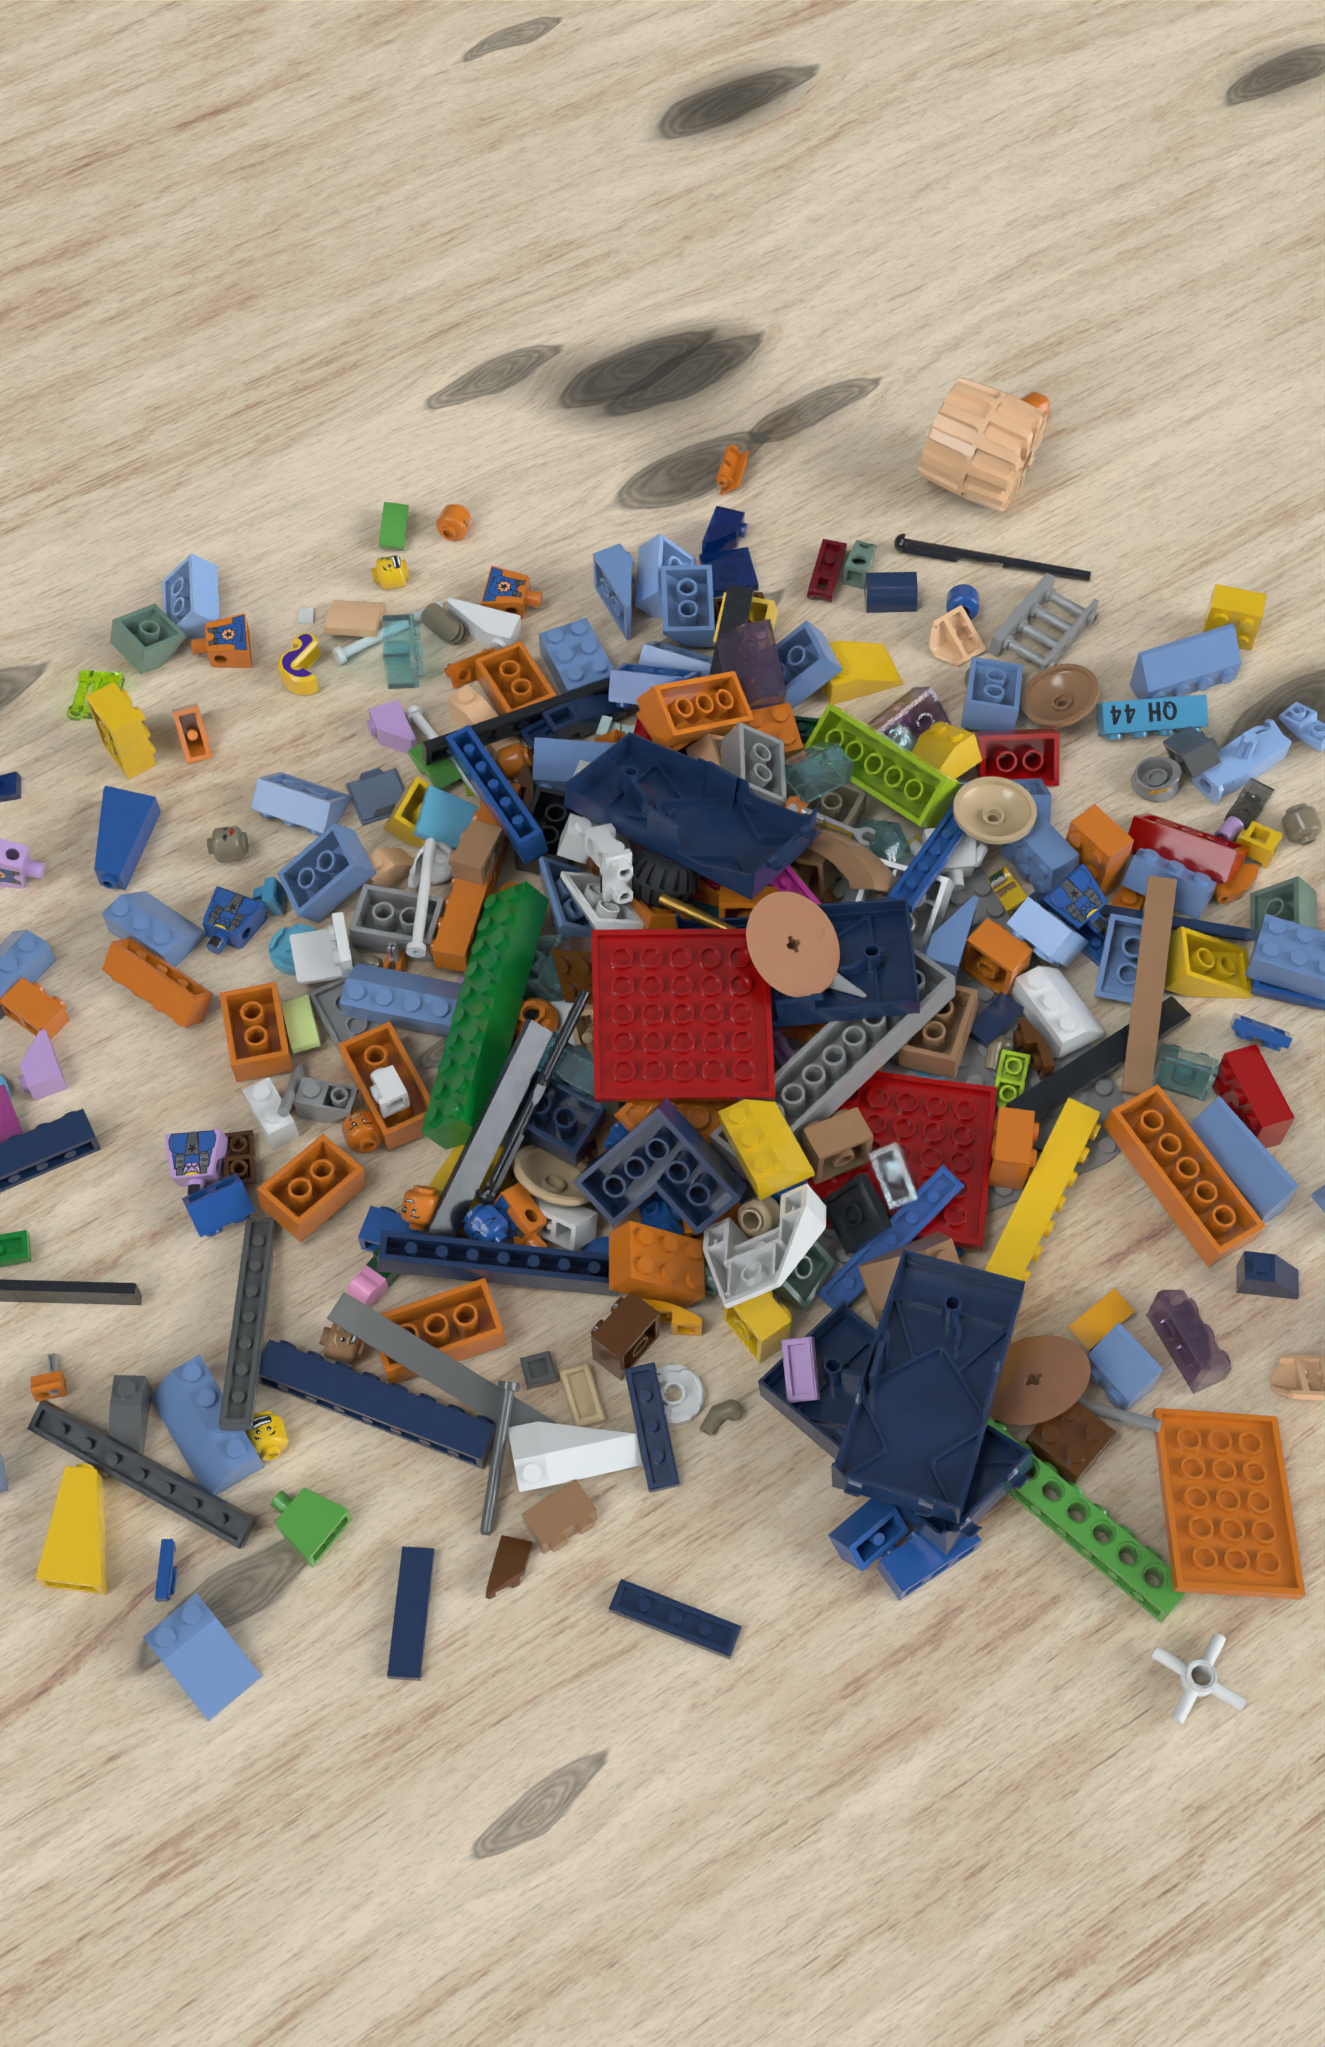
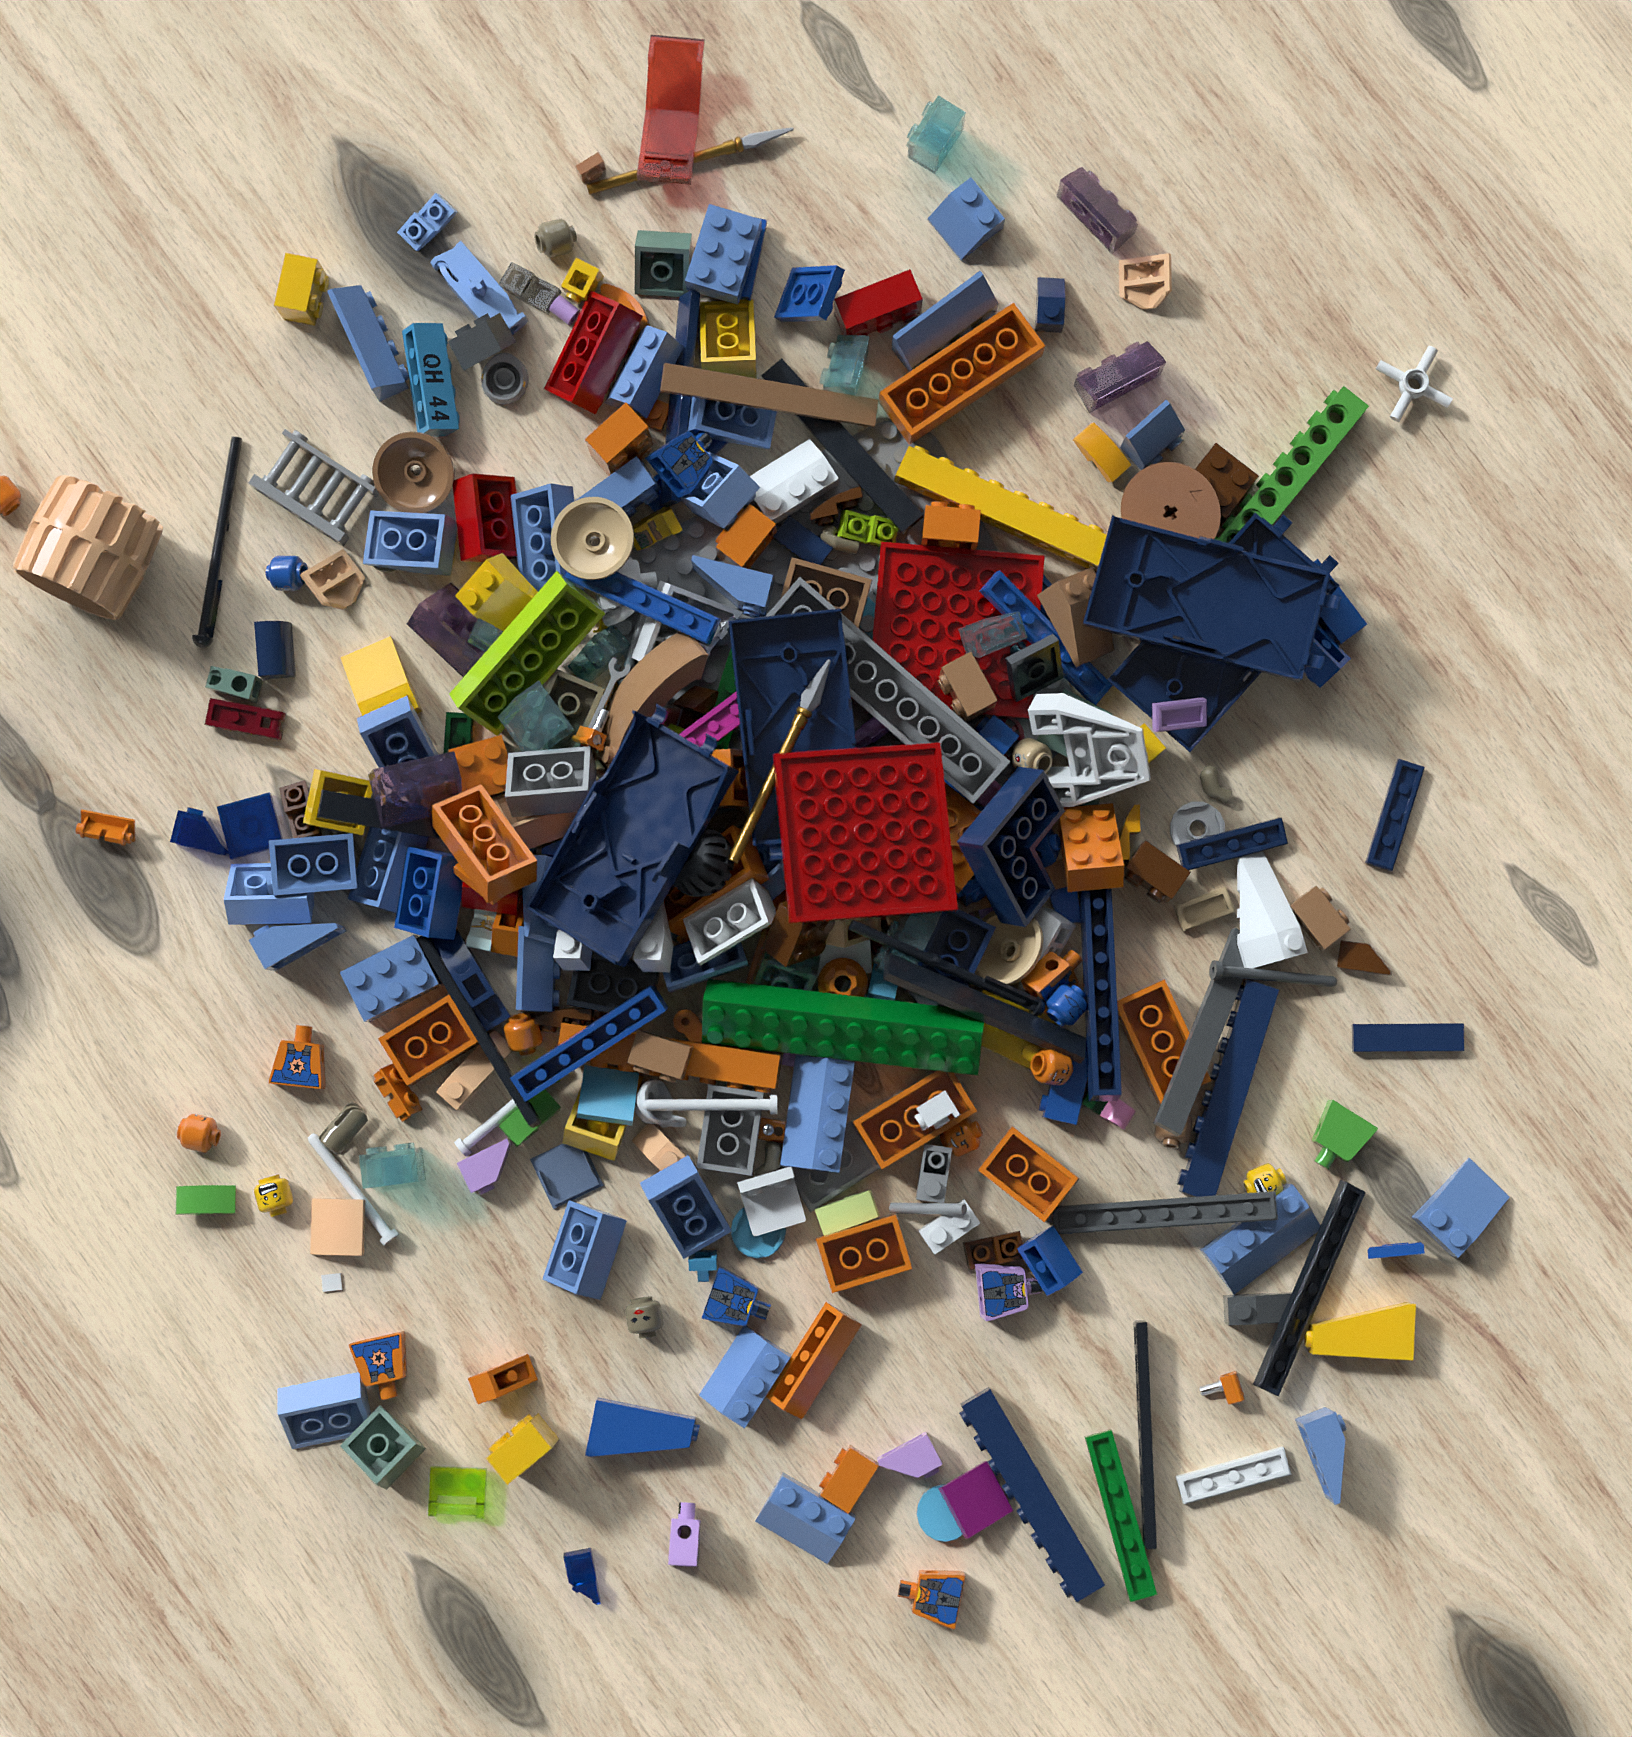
camera: 90 degrees left, 25 degrees up
yellow animal [277,632,321,695] -> none
white slope [447,597,522,651] -> none
dark grey tile [520,1351,557,1390] -> none
white hips [585,823,633,904] -> none
yellow slope [718,1099,815,1200] -> none
nougat piece [746,892,840,997] -> none
light grey bar [1078,1399,1162,1432] -> none
orange plate [1152,1408,1306,1600] -> none

